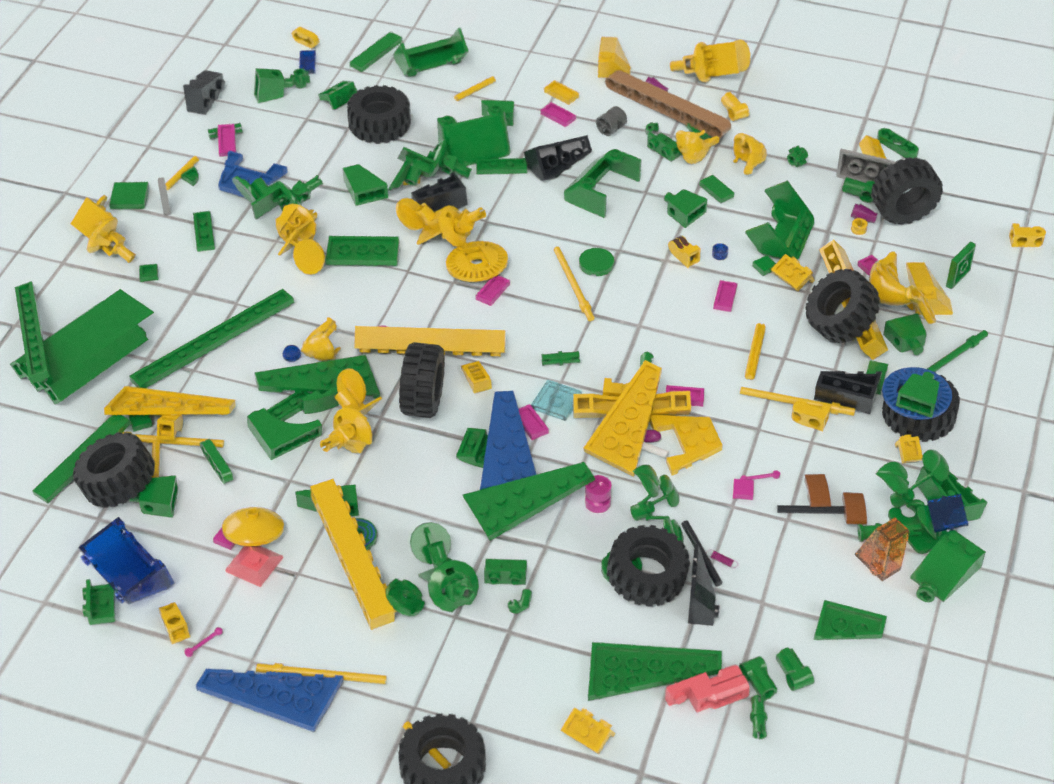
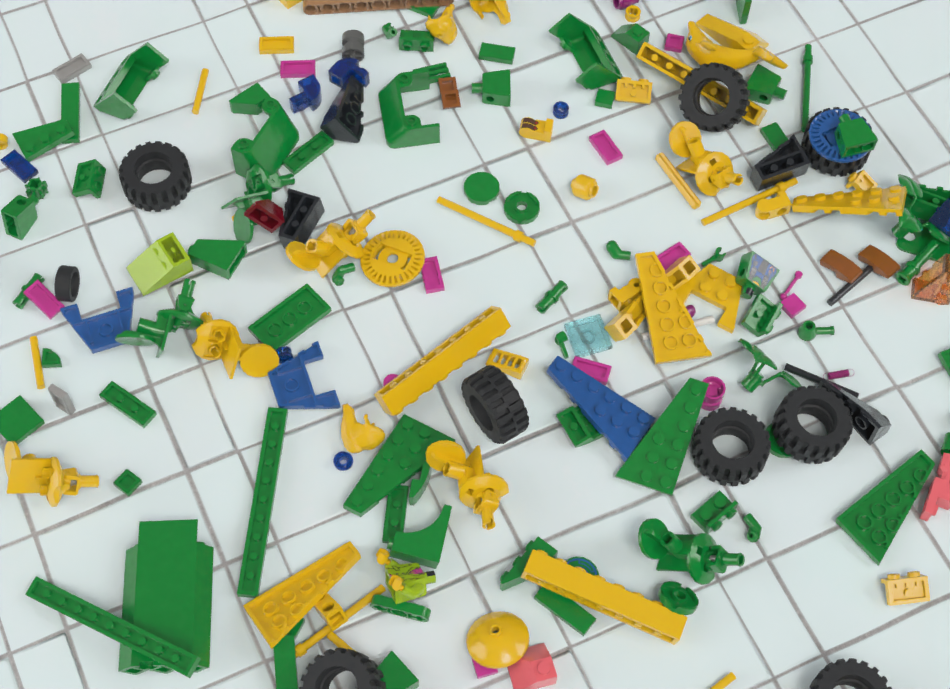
camera: 45 degrees left, 15 degrees up
none -> green wing [12,119,75,162]
none -> light grey tile [52,53,92,83]
none -> black tyre [54,265,80,302]
none -> lime slope [126,232,194,296]
none -> dark red slope [244,199,284,233]
none -> blue wing [268,341,341,409]
none -> clear blue bush [276,346,293,364]
none -> clear blue brick [289,74,322,114]
none -> clear blue brick [328,58,370,88]
none -> green arm [332,263,355,286]
none -> lime torso [376,548,436,604]
none -> green tile [413,62,451,84]
none -> dark orange slope [438,77,461,109]
none -> green tile [504,191,540,225]
none -> green tile [534,587,597,637]
none -> green hand [555,331,569,359]
none -> yellow head [571,174,599,200]
none -> green slope [611,23,650,55]
none -> yellow piece [669,121,743,196]
none -> black tyre [691,407,771,487]
none -> green hand [701,247,726,267]
none -> torso [735,251,780,299]
none -> green bracket [741,293,783,337]
none -> yellow wing [792,185,907,216]
none -> green bar [797,320,835,341]

